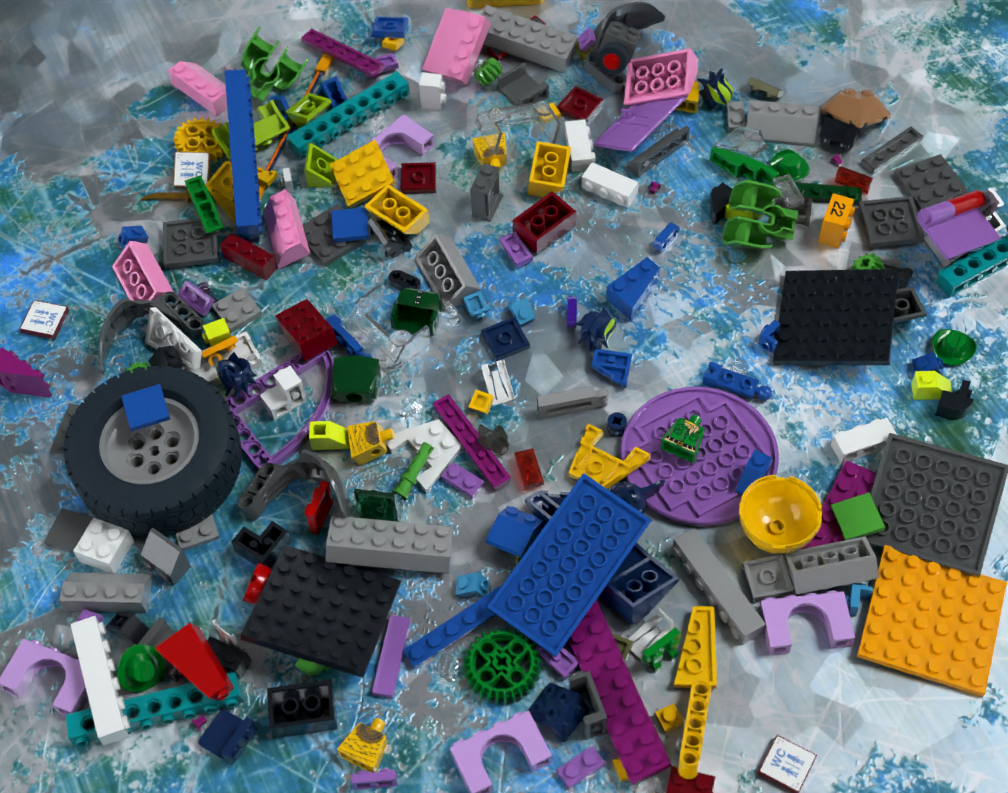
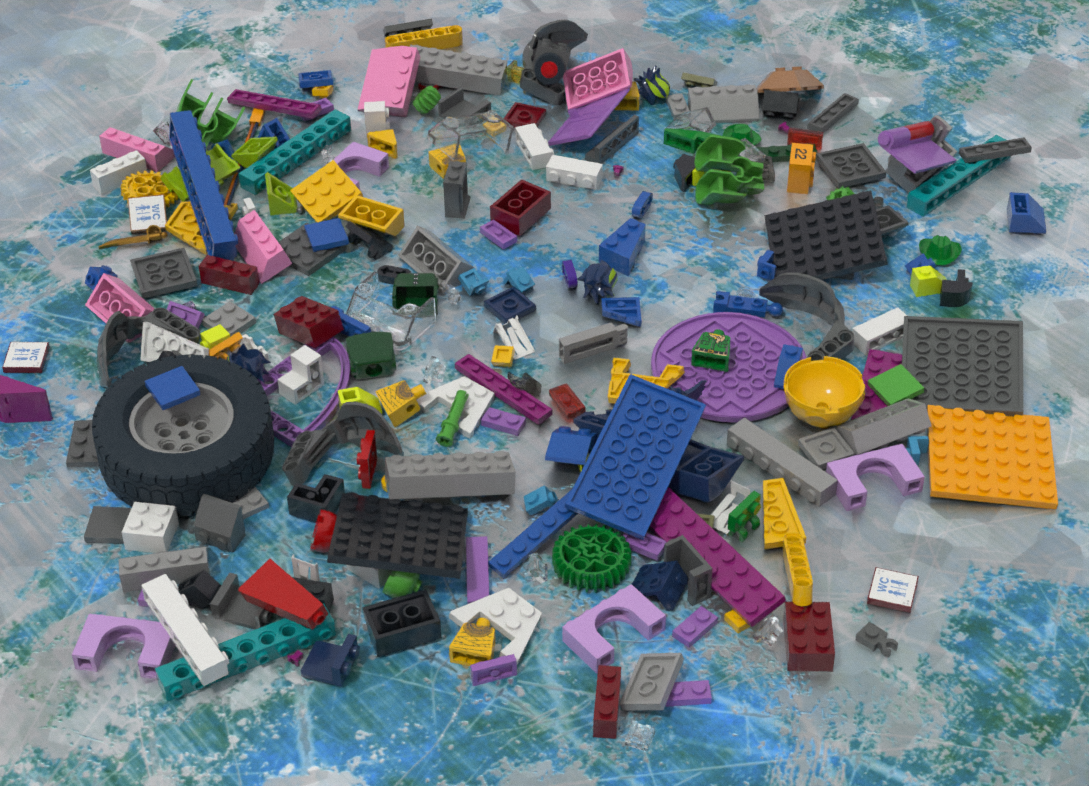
camera: 15 degrees left, 15 degrees down
green hat [117,644,166,692] -> none
green slope [185,175,224,234] -> none
clear green slope [354,489,404,522] -> none
dark red tile [401,162,436,194] -> none
yellow slope [527,141,571,197] -> none
medium lavender plate [578,27,596,52] -> none
dark blue wheel [607,412,627,437] -> none
yellow plate [654,703,684,734] -> none
dark grey plate [893,154,968,210] -> none
none -> white brick [90,150,148,195]
none -> yellow slope [367,129,398,159]
none -> white wing [449,588,542,665]
none -> dark grey piece [759,273,854,361]

